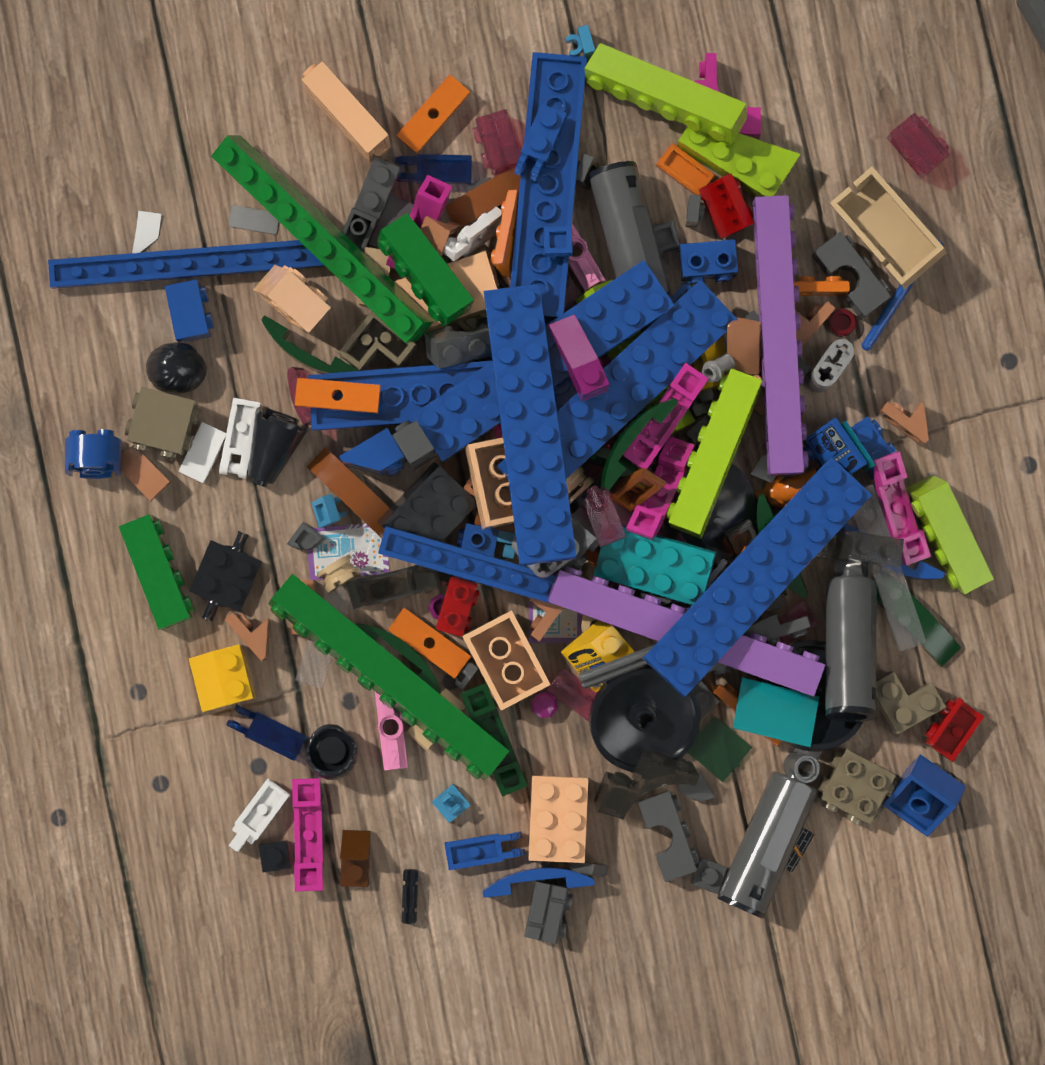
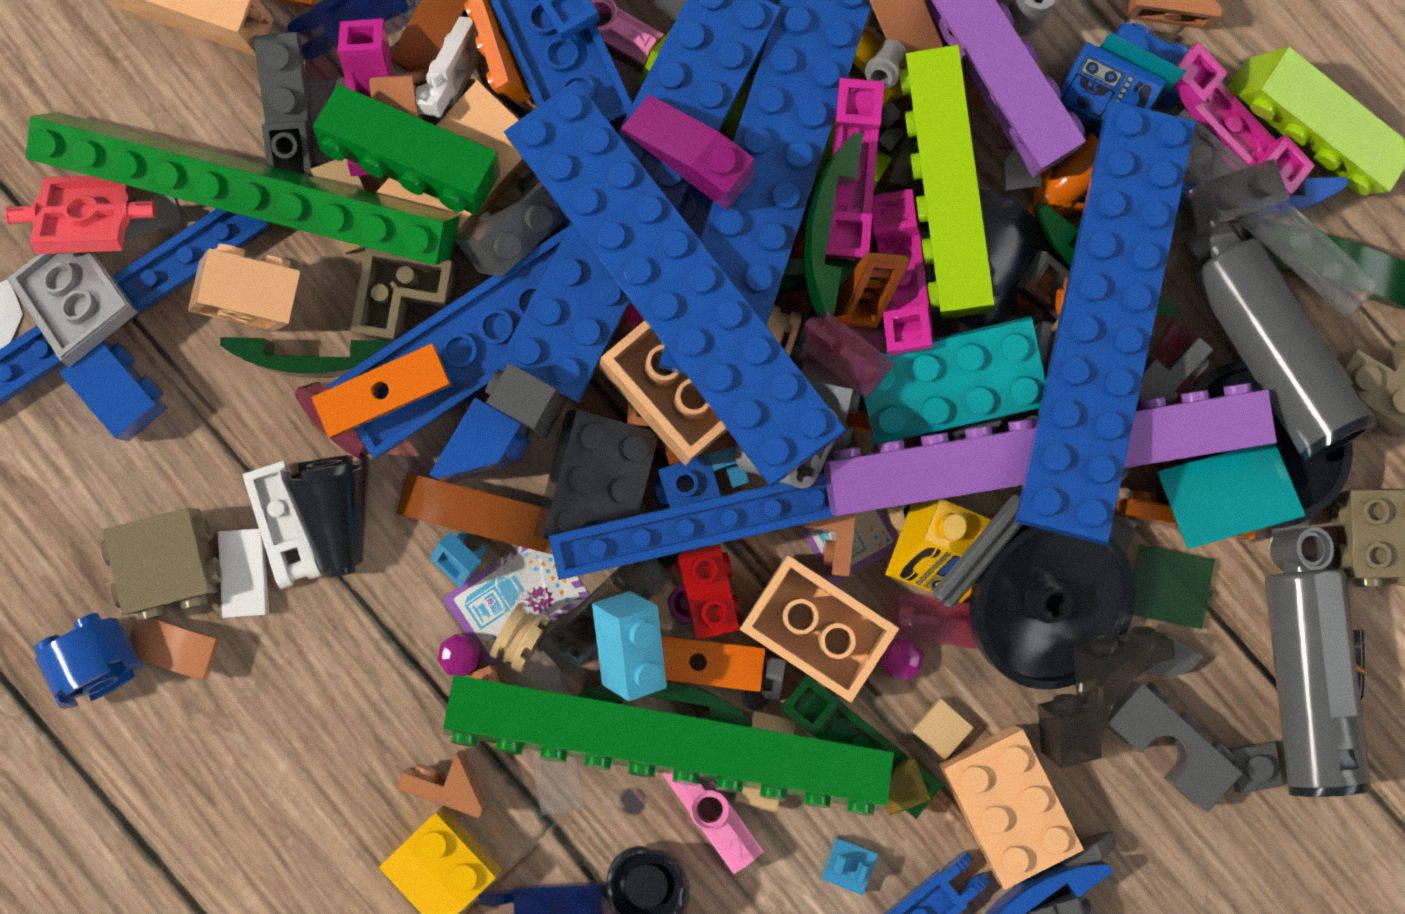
camera: 25 degrees left, 0 degrees up
green brick [118,514,195,630] -> none
black piece [146,342,207,394] -> none
black plate [189,531,262,622] -> none
dark grey tile [287,522,326,550] -> none
none -> coral plate [5,176,158,254]
none -> light grey tile [7,252,138,368]
none -> magenta tile [438,633,483,676]
none -> medium azure brick [592,591,667,702]
none -> clear yellow tile [886,756,931,816]
none -> tan tile [911,698,973,760]

